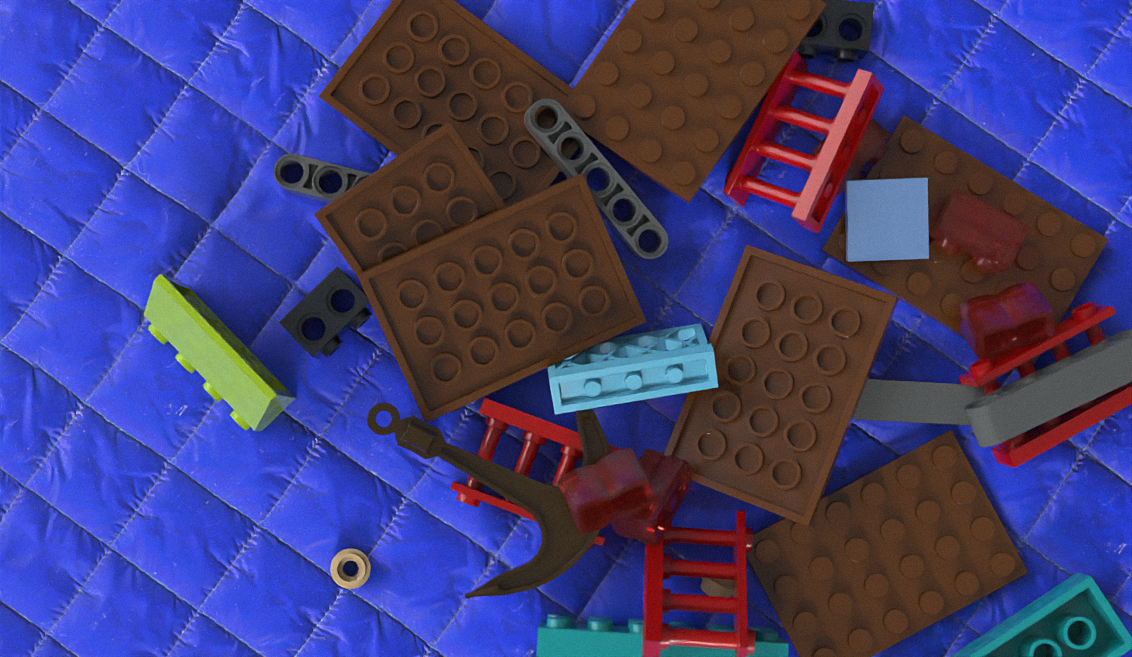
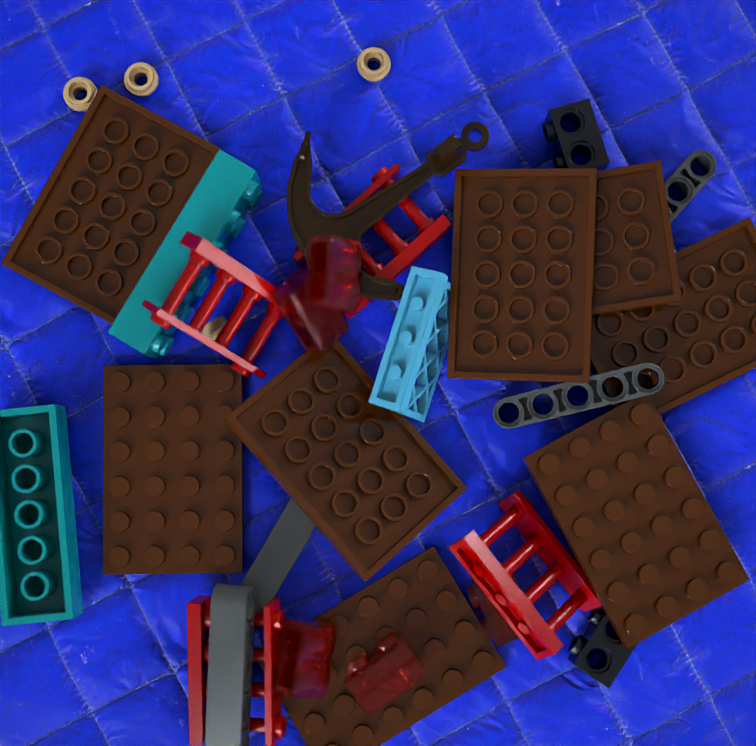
camera: 115 degrees right, 0 degrees up
lime slope [143,273,296,431] -> none
medium blue tile [845,177,929,262] -> none

